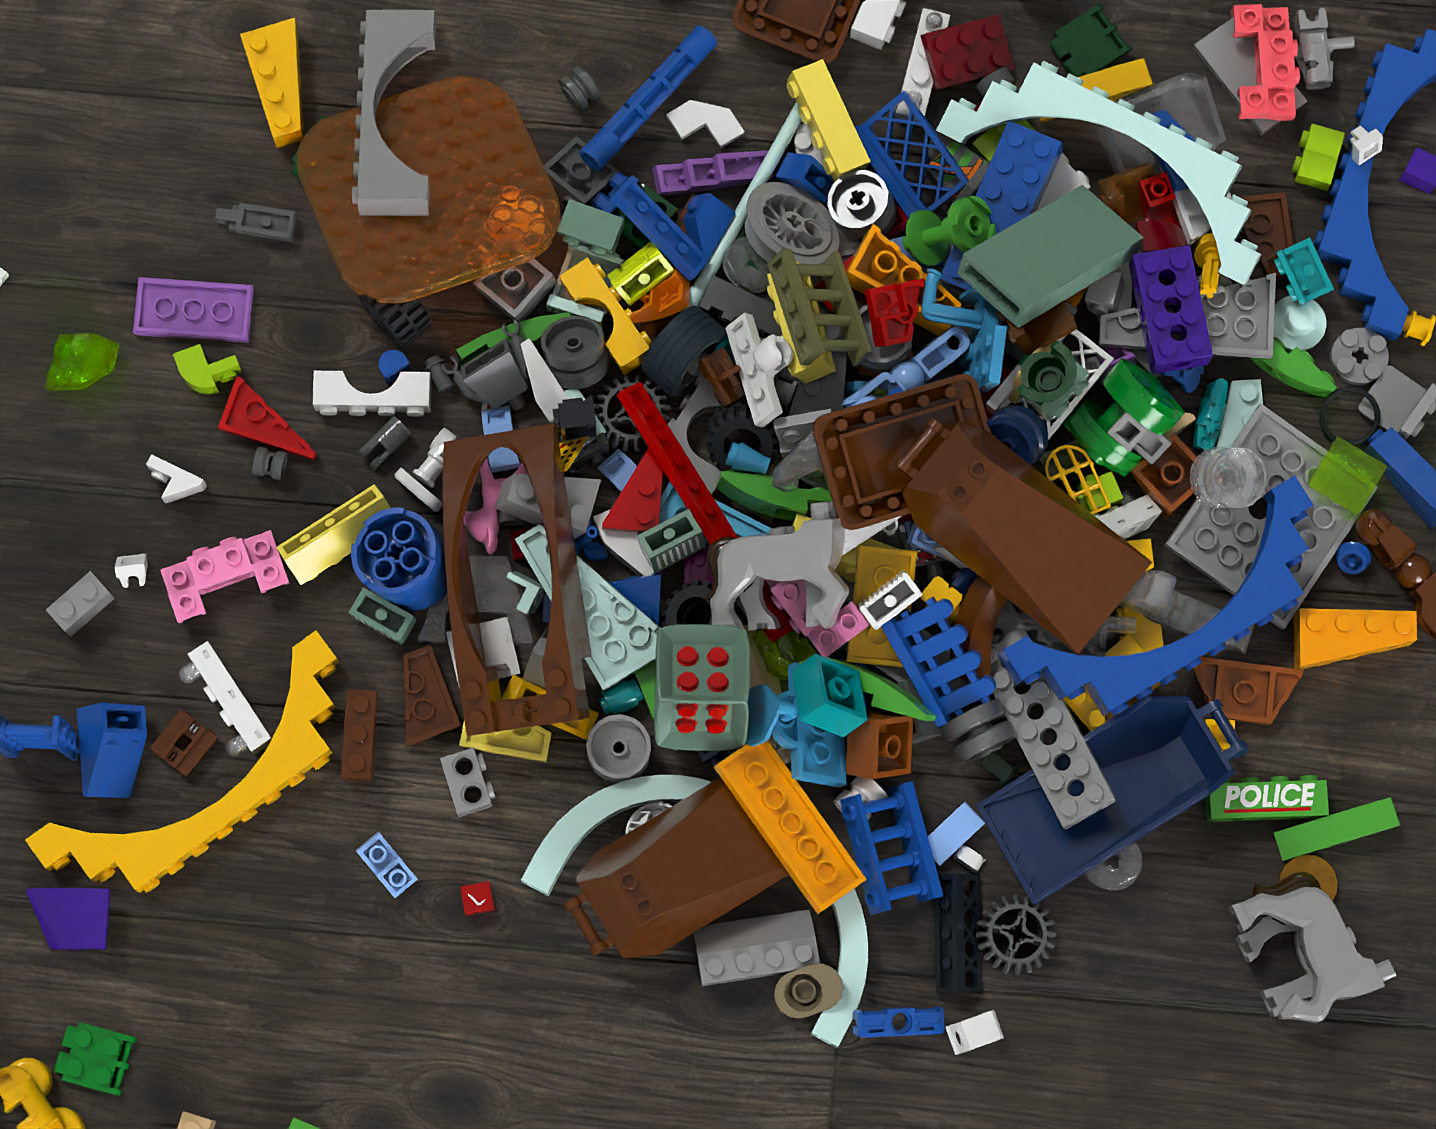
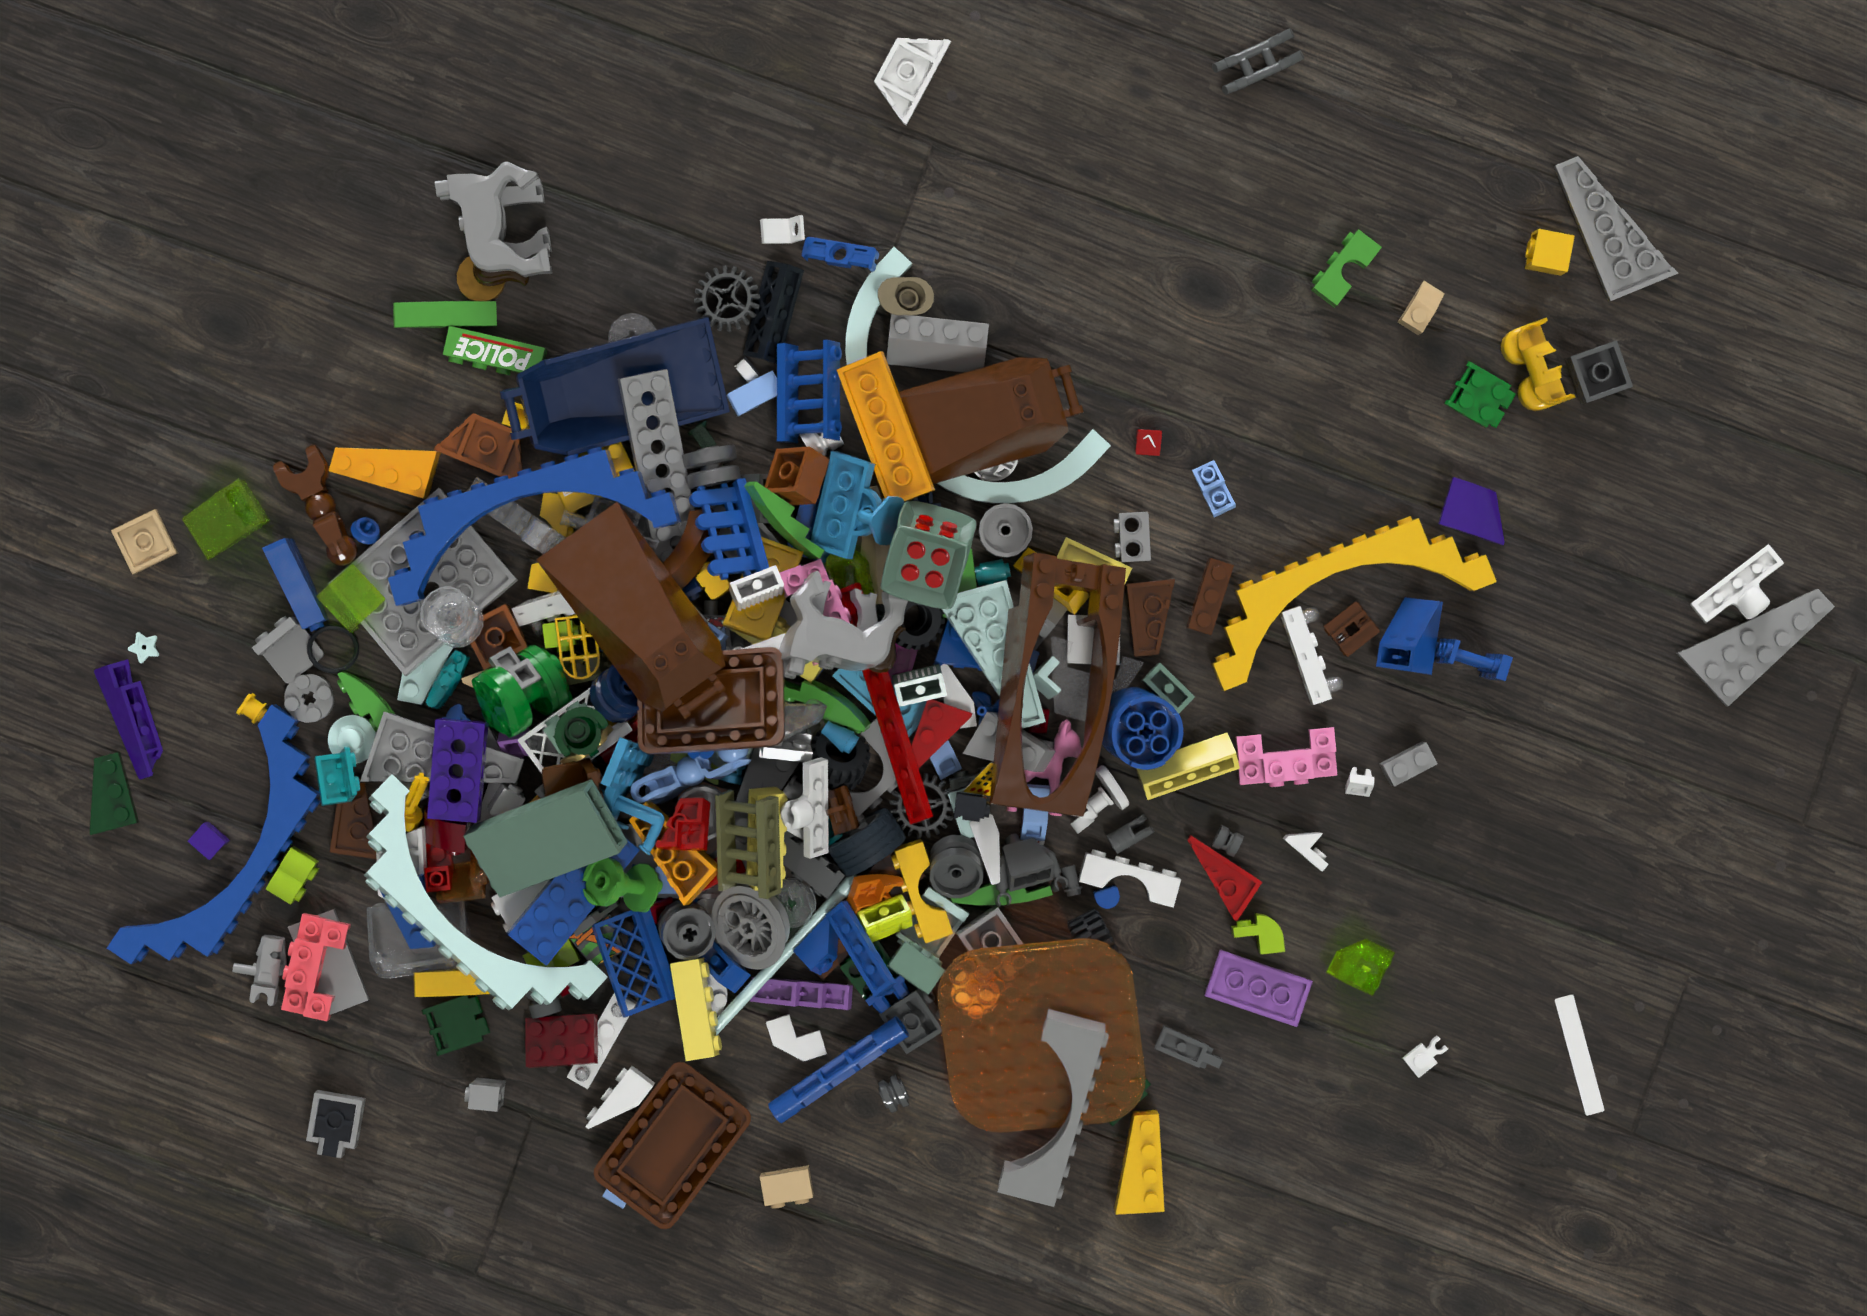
camera: 160 degrees left, 10 degrees up
teal brick [792,653,867,737] -> none
white tile [1350,126,1383,166] -> none

